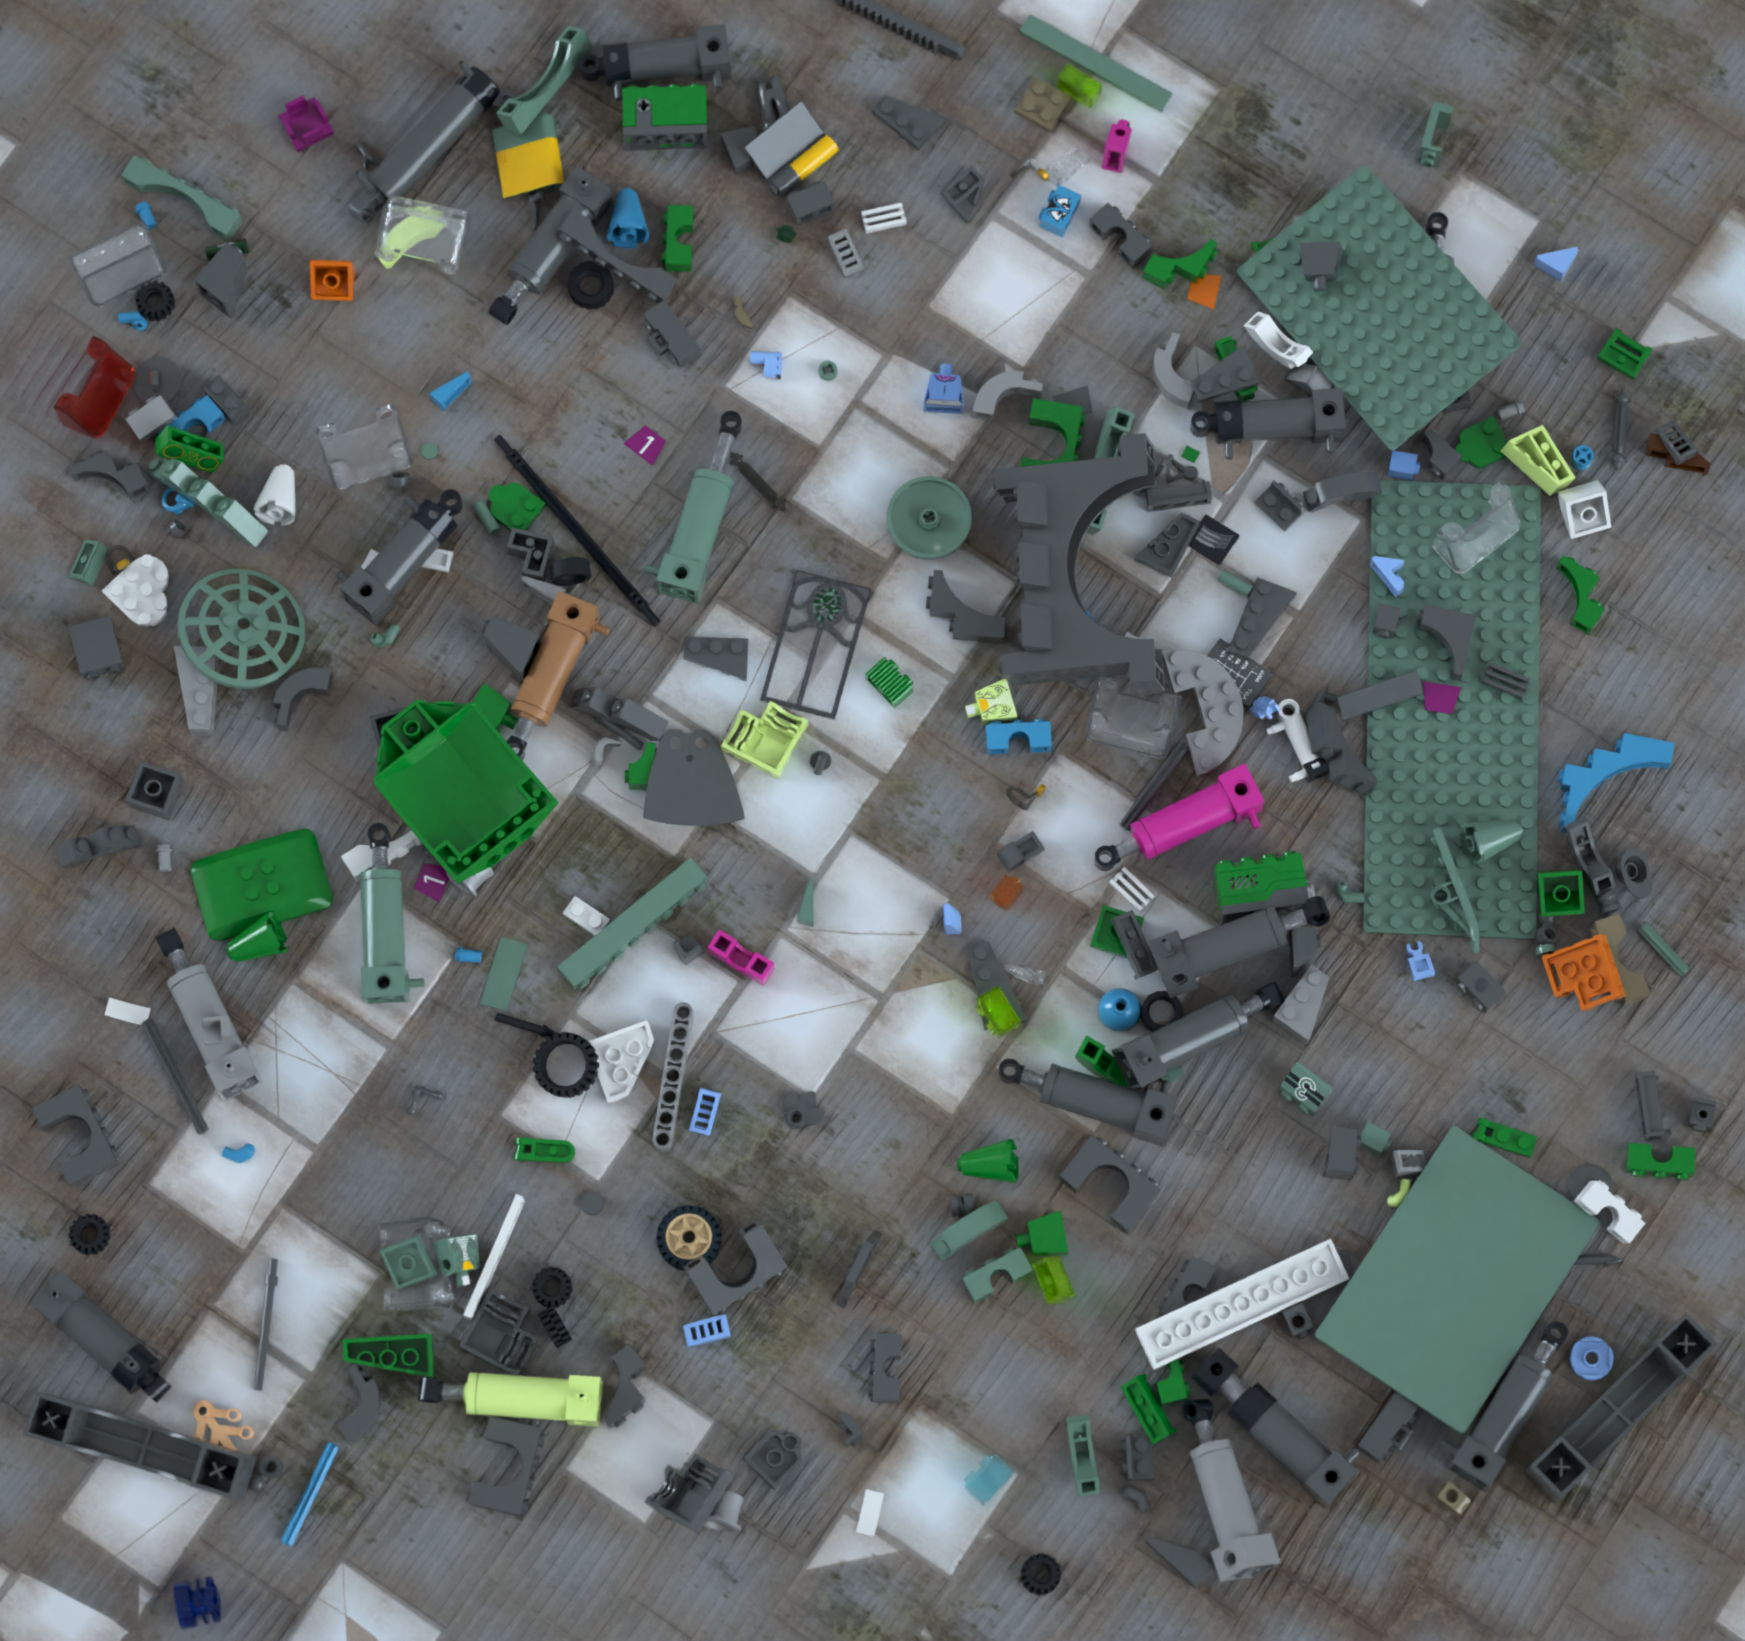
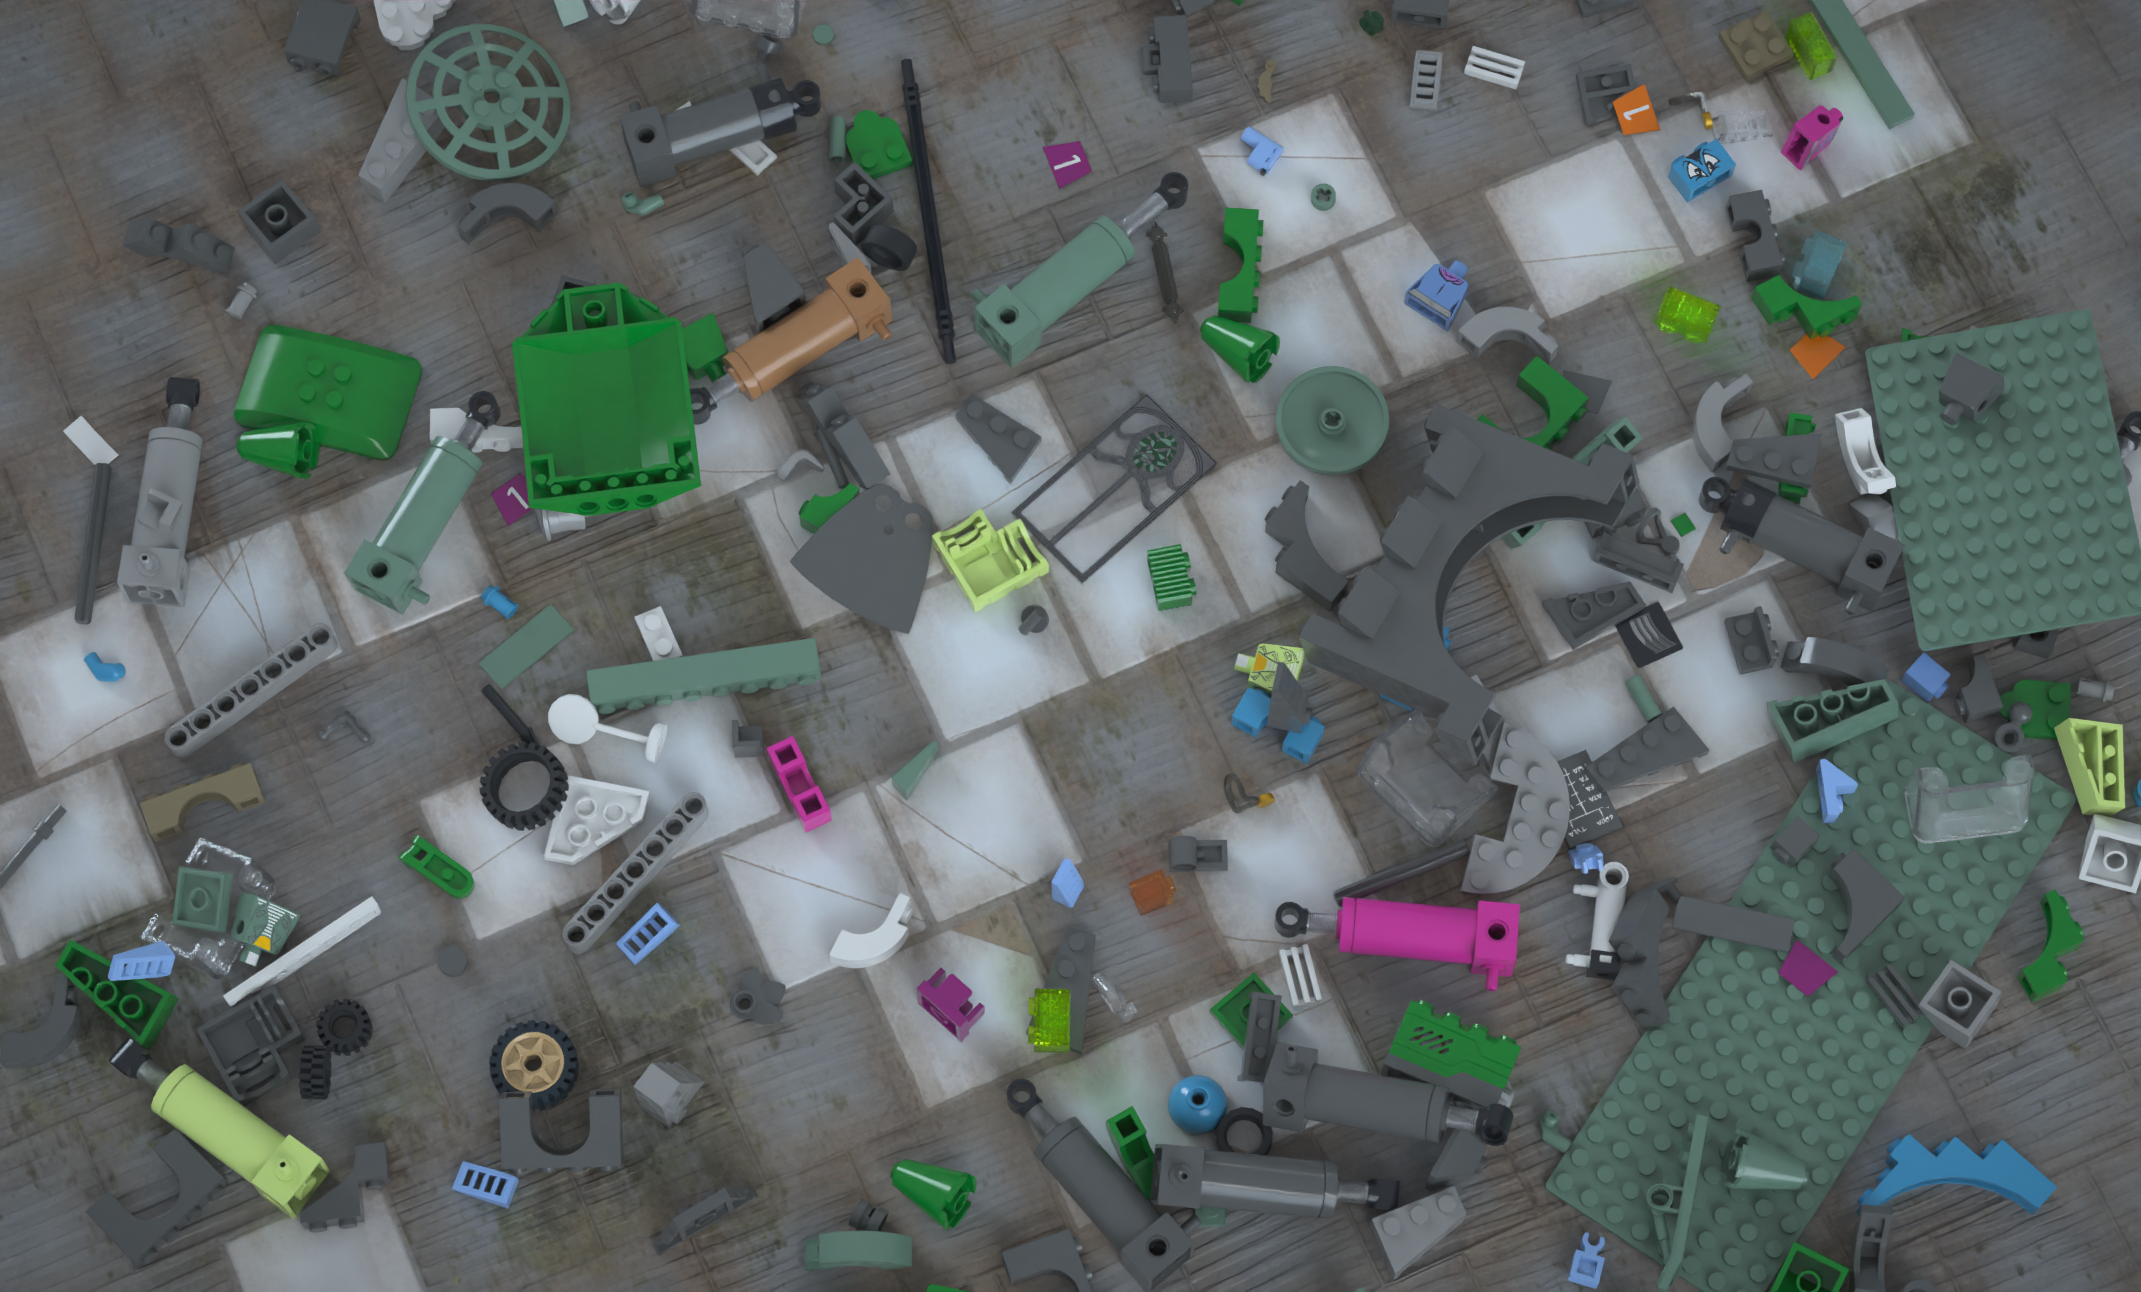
camera: 30 degrees right, 5 degrees down
none -> light blue slope [108,941,175,981]
none -> dark tan arch [140,763,266,843]
none -> light grey beam [165,623,337,758]
none -> white piece [548,694,667,764]
none -> light grey wedge [633,1062,705,1128]
none -> white arch [829,893,913,968]
none -> magenta panel [916,968,985,1042]
none -> green cone [1200,315,1280,383]
none -> green arch [1218,207,1264,323]
none -> dark grey wedge [1267,662,1312,734]
none -> orange sticker [1612,84,1660,135]
none -> clear neon green brick [1654,286,1721,343]
none -> sand green wedge [1767,679,1899,764]
none -> clear light blue brick [1791,230,1848,300]
none -> light grey slope [1918,960,2001,1049]
none -> dark grey plate [1995,702,2033,753]

